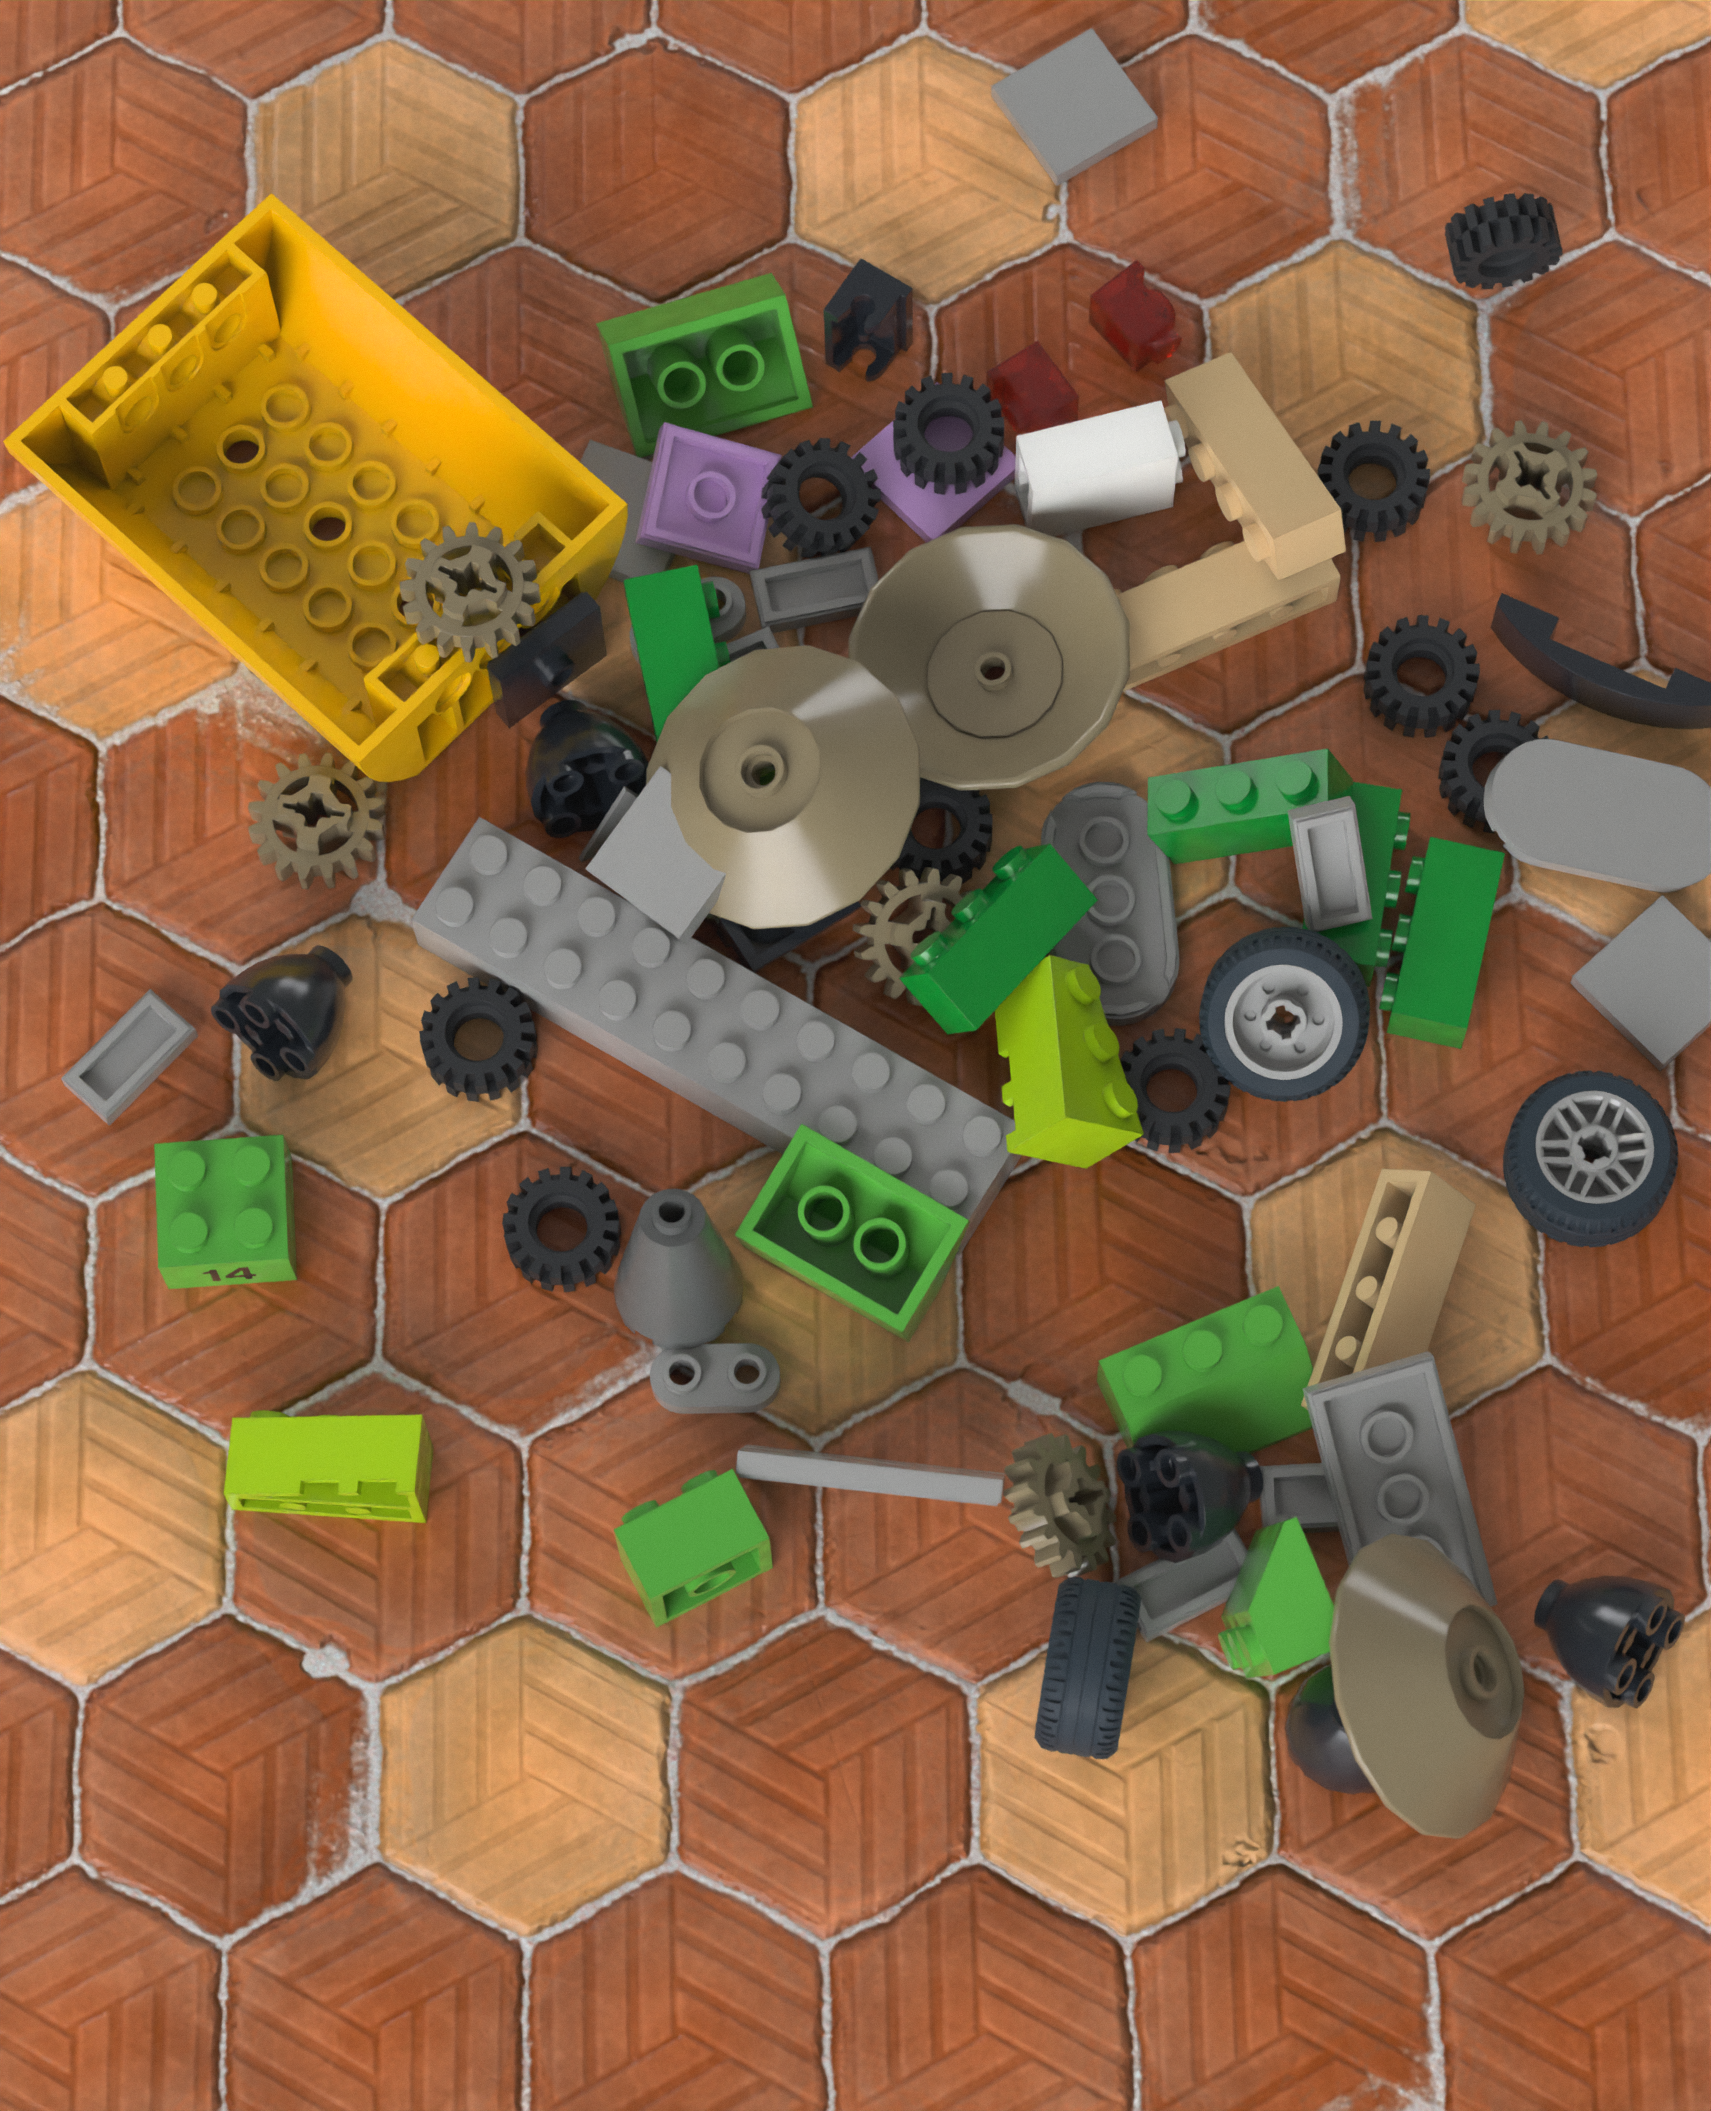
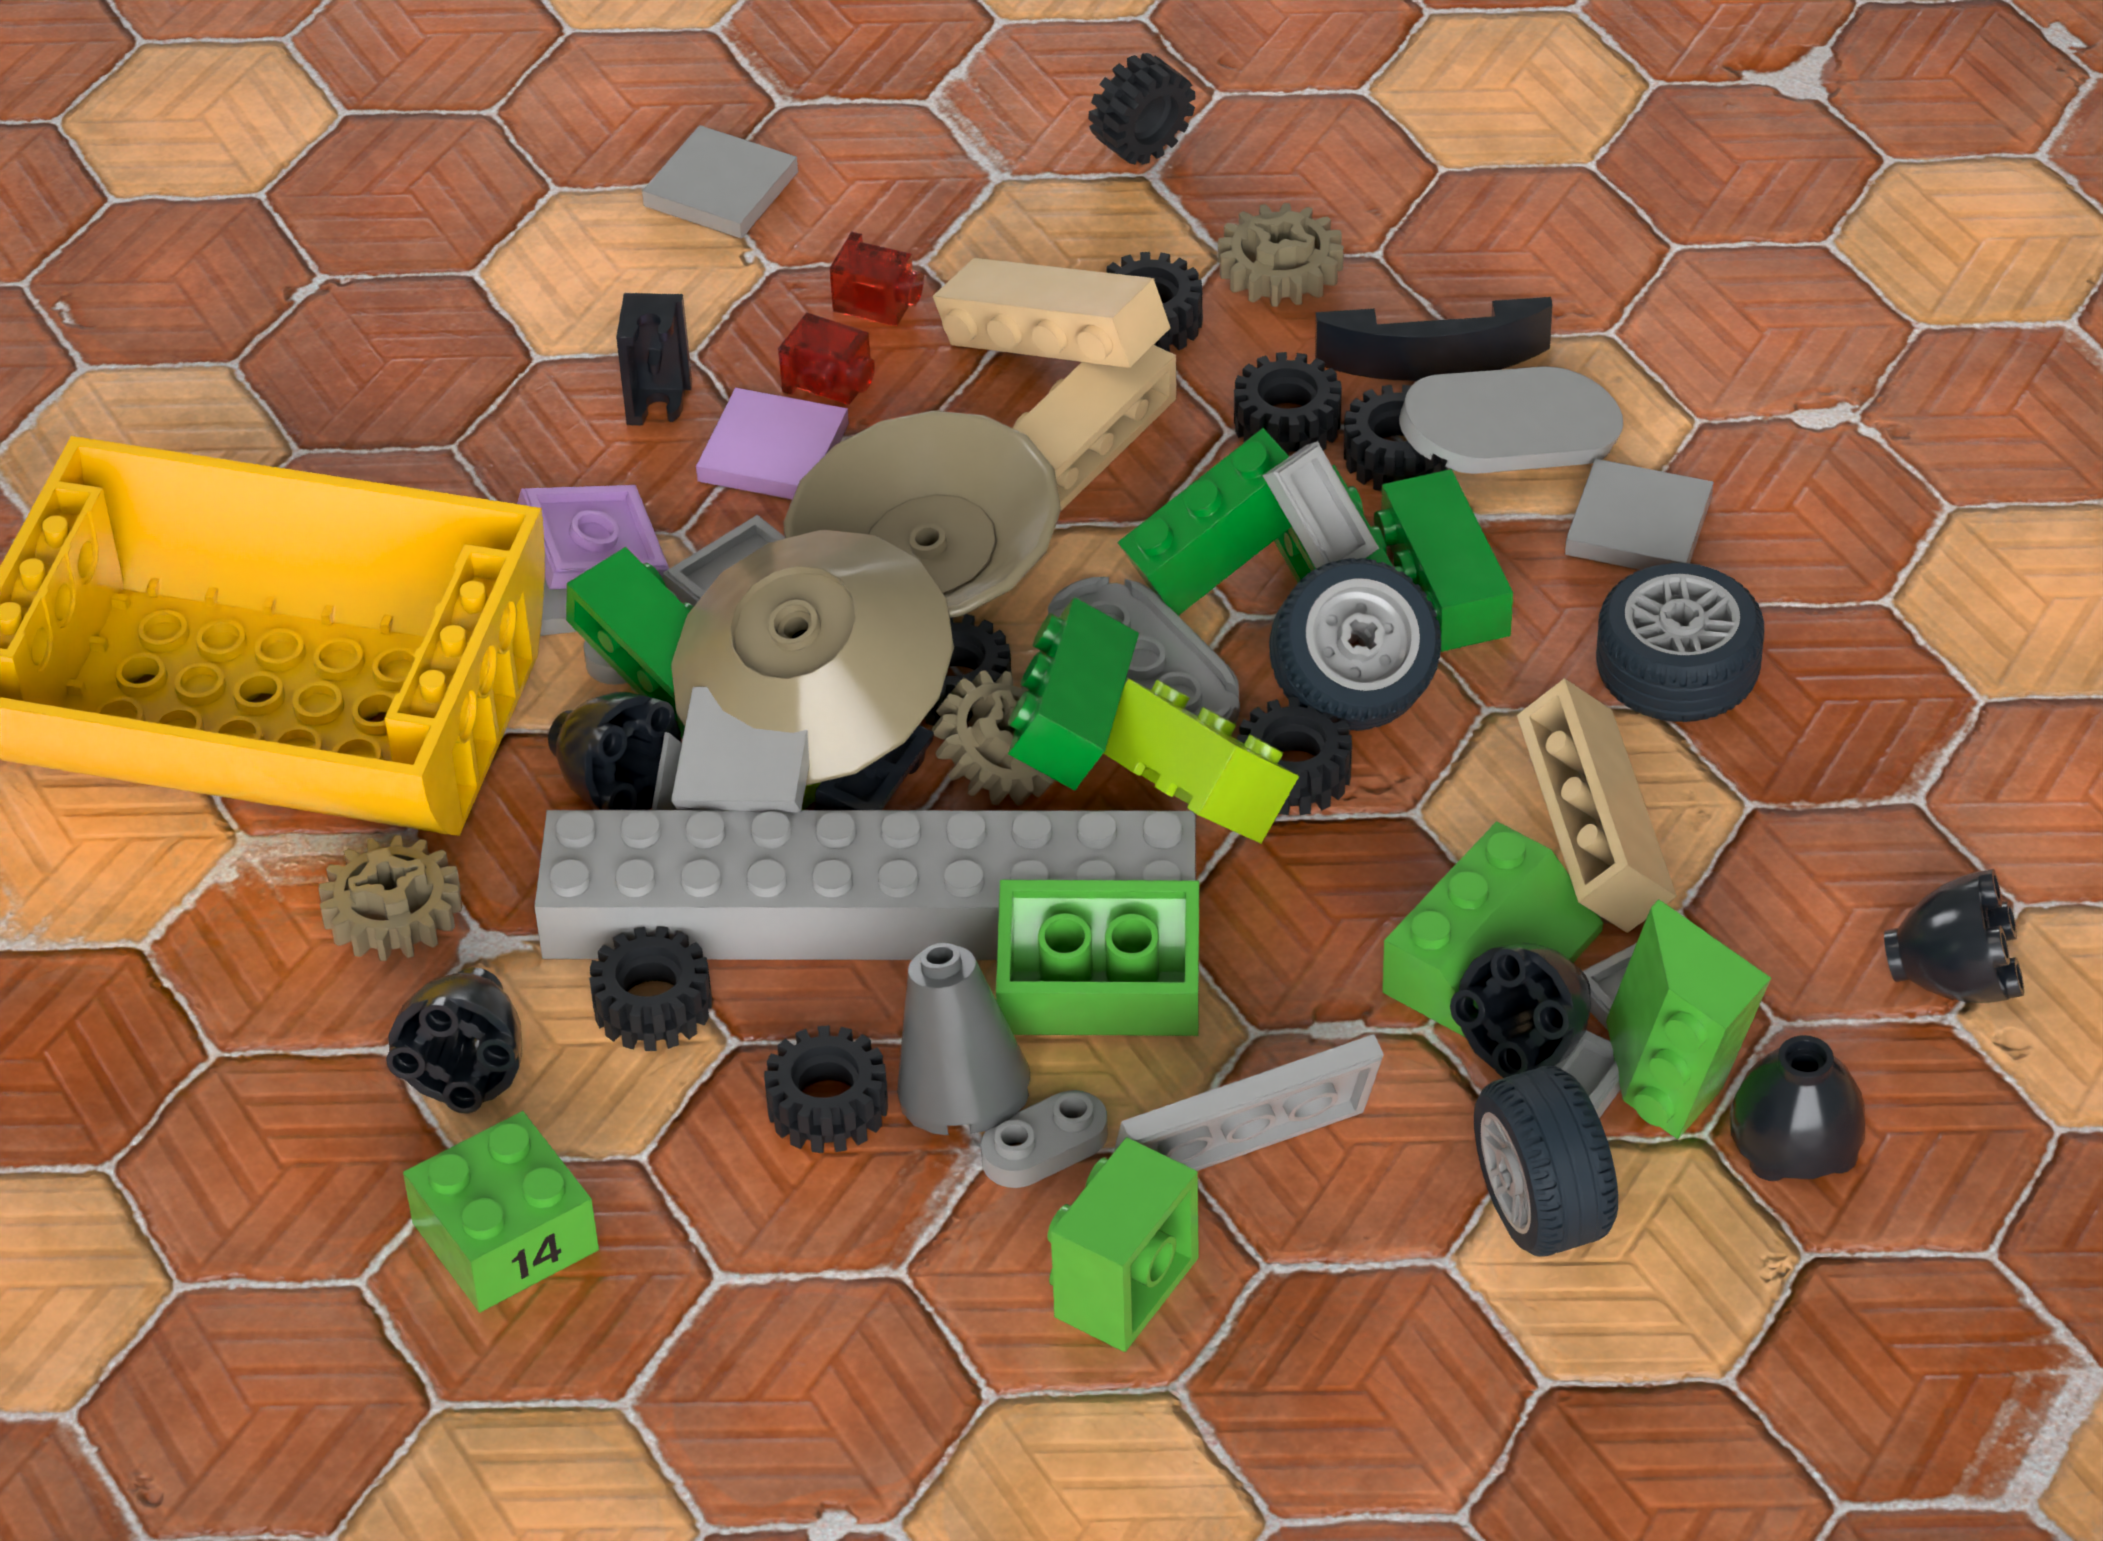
camera: 30 degrees left, 25 degrees down
light grey tile [61,989,198,1126] -> none
lime wedge [224,1410,434,1523] -> none
dark tan gear [400,522,541,662] -> none
black plate [487,591,607,729] -> none
bright green slope [596,273,813,458] -> none
black tyre [761,438,881,559] -> none
black tyre [893,373,1004,495] -> none
dark tan gear [1003,1433,1117,1578] -> none
white brick [1014,401,1186,536] -> none
light grey tile [1302,1351,1498,1607] -> none
dark tan dish [1329,1533,1524,1839] -> none

